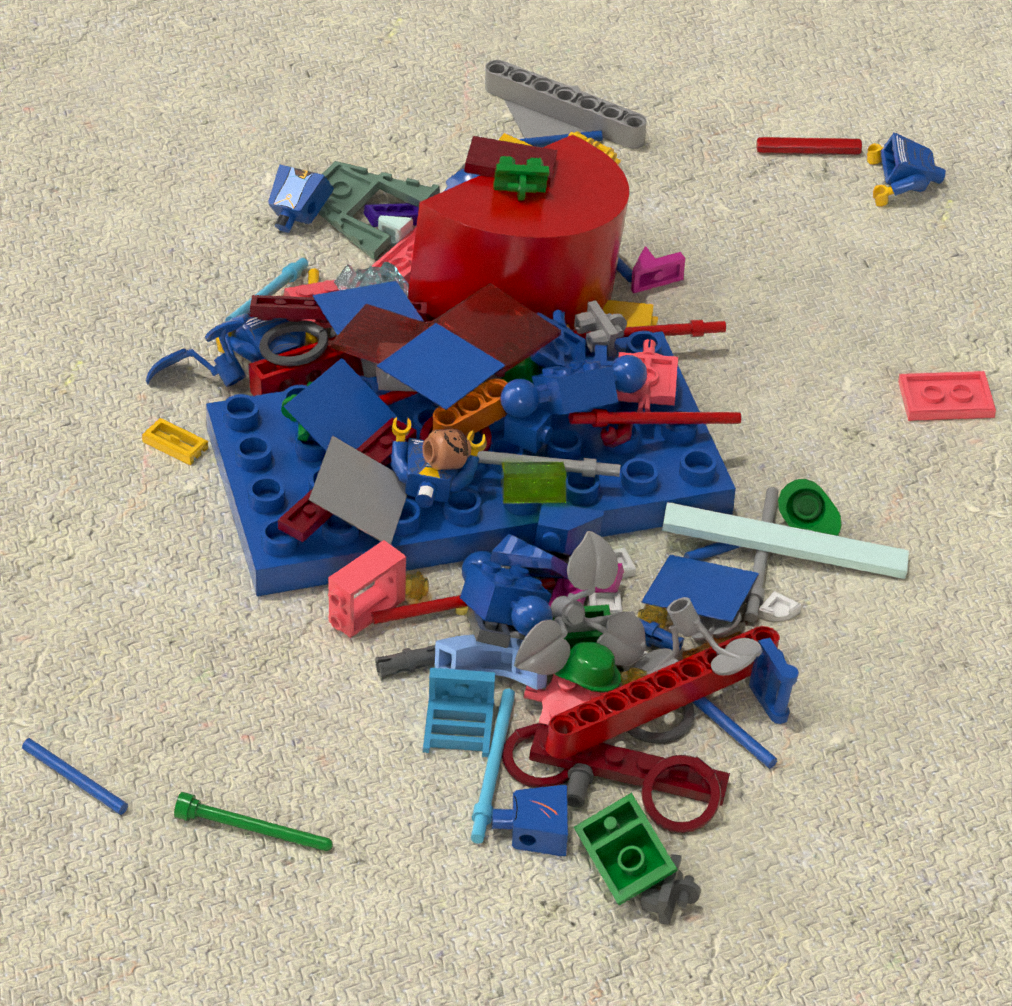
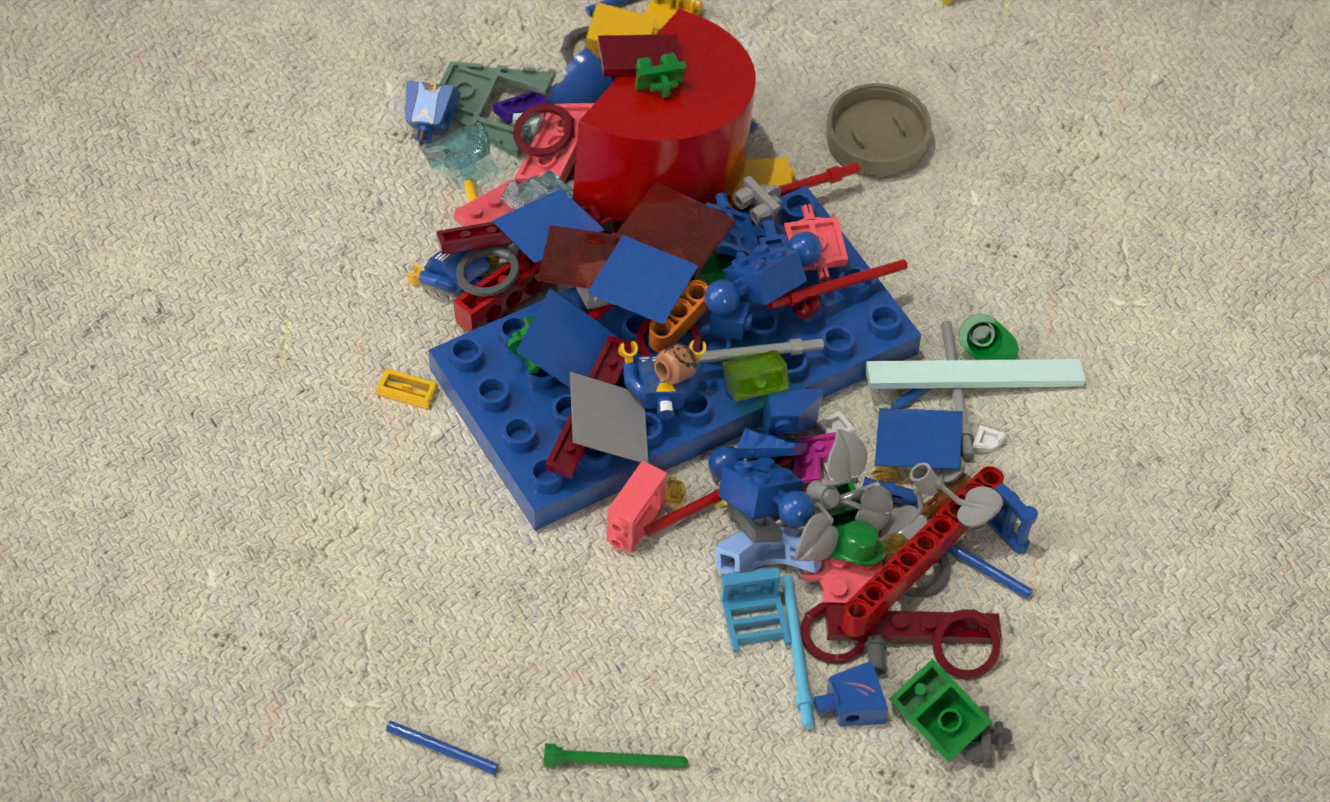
camera: 15 degrees left, 10 degrees up
blue plant [146,313,250,387] -> none
medium azure bar [225,258,308,322] -> none
dark grey pin [375,645,435,678] -> none
dark pink slope [631,246,686,294] -> none
coral tile [898,371,996,421] -> none
none -> clear light blue brick [421,122,490,177]
none -> dark red piece [513,103,575,157]
none -> dark tan piece [826,83,931,176]

